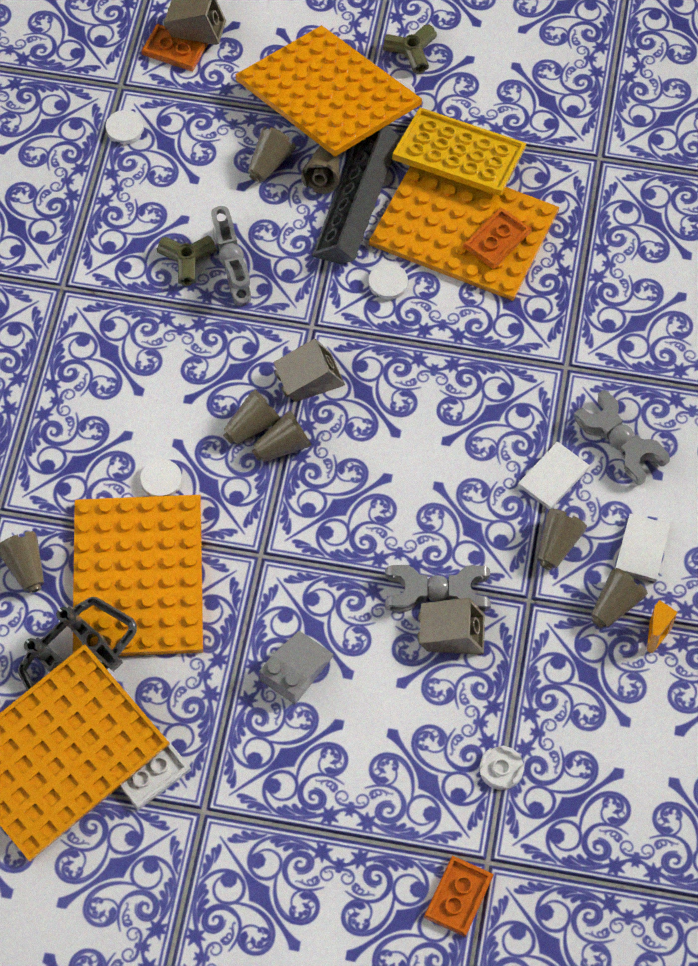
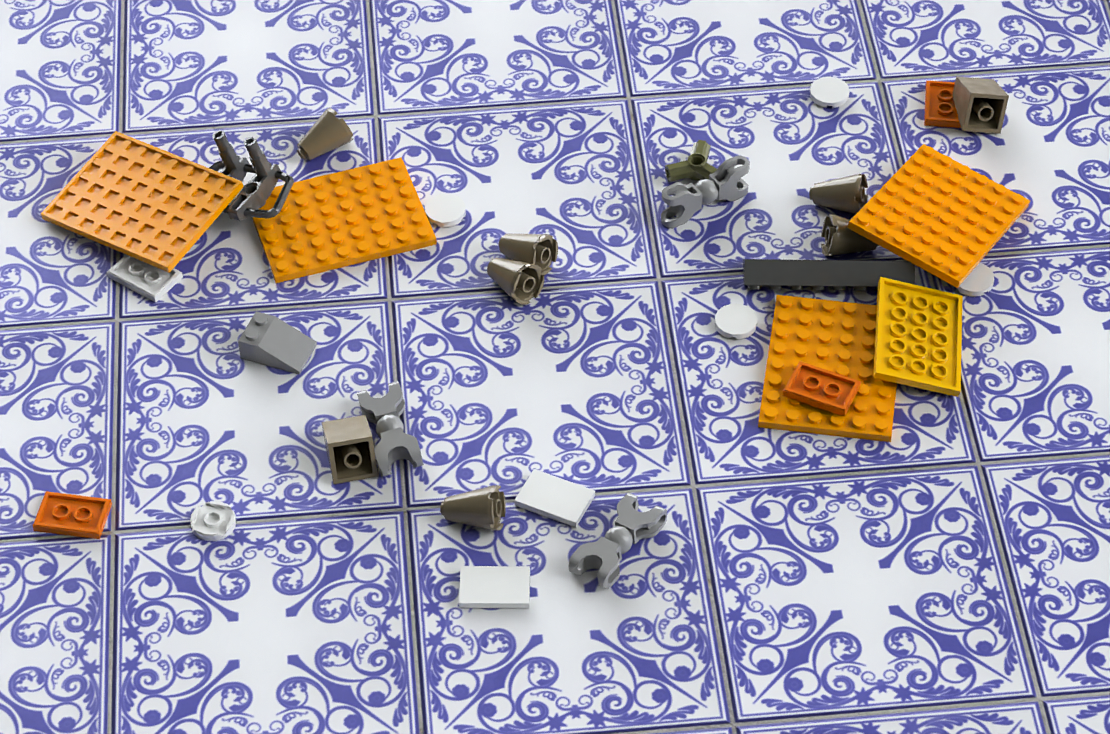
camera: 75 degrees right, 15 degrees down
dark tan slope [273,338,345,402] -> none
olive piece [383,24,437,74] -> none
dark tan cone [591,568,648,628] -> none
light orange tile [647,600,678,653] -> none

